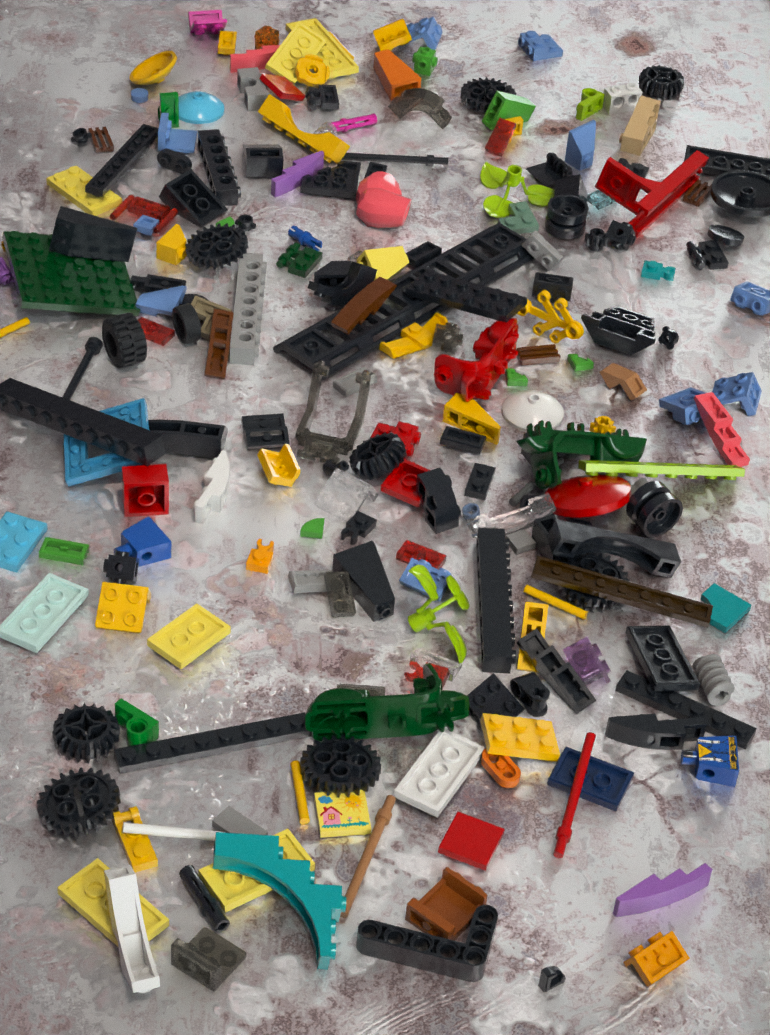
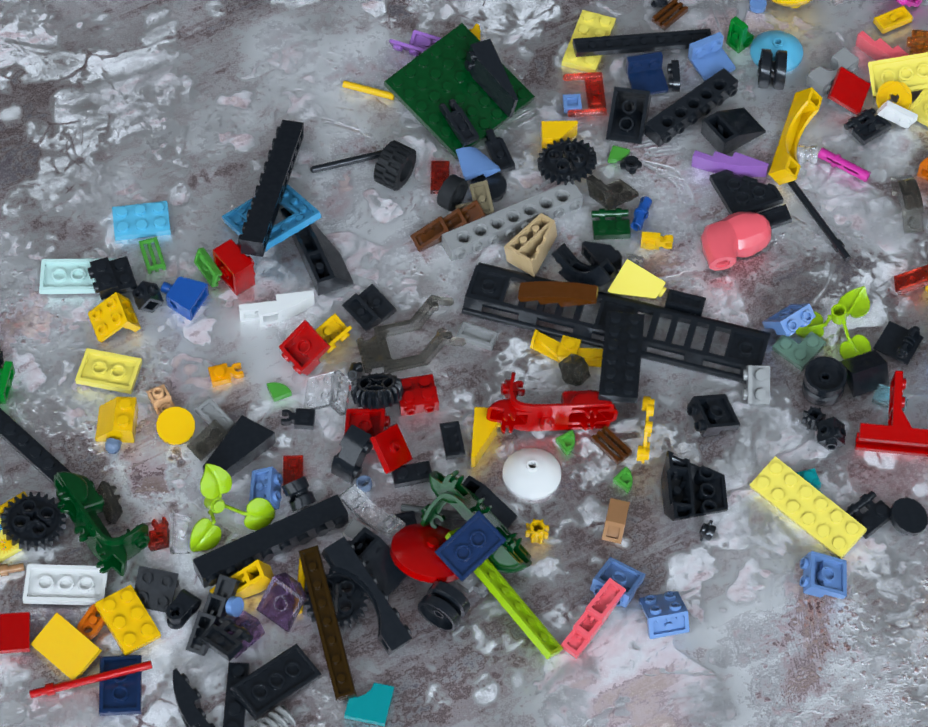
camera: 65 degrees right, 15 degrees up
none -> yellow tile [30,612,102,680]
none -> black plate [87,256,137,300]
none -> yellow slope [95,397,139,443]
none -> sand blue hinge [105,438,122,454]
none -> light nougat slope [146,384,175,417]
none -> yellow tile [156,407,195,446]
none -> bright green tile [194,247,222,287]
none -> black plate [199,616,253,661]
none -> medium blue tile [225,596,244,617]
none -> clear purple slope [256,572,306,632]
none -> red plate [279,320,331,376]
none -> black wheel [281,476,316,512]
none -> red plate [370,424,413,474]
none -> dark blue tile [435,511,507,582]
none -> black hinge [439,99,479,147]
none -> tan wedge [504,213,557,277]
none -> clear smoke bracket [586,175,639,210]
none -> dark blue bracket [626,51,669,95]
none -> yellow plate [640,231,673,250]
none -> light yellow plate [749,456,867,559]
none -> black wheel [757,49,787,90]
none -> medium blue plate [762,303,816,337]
none -> white plate [877,100,918,129]

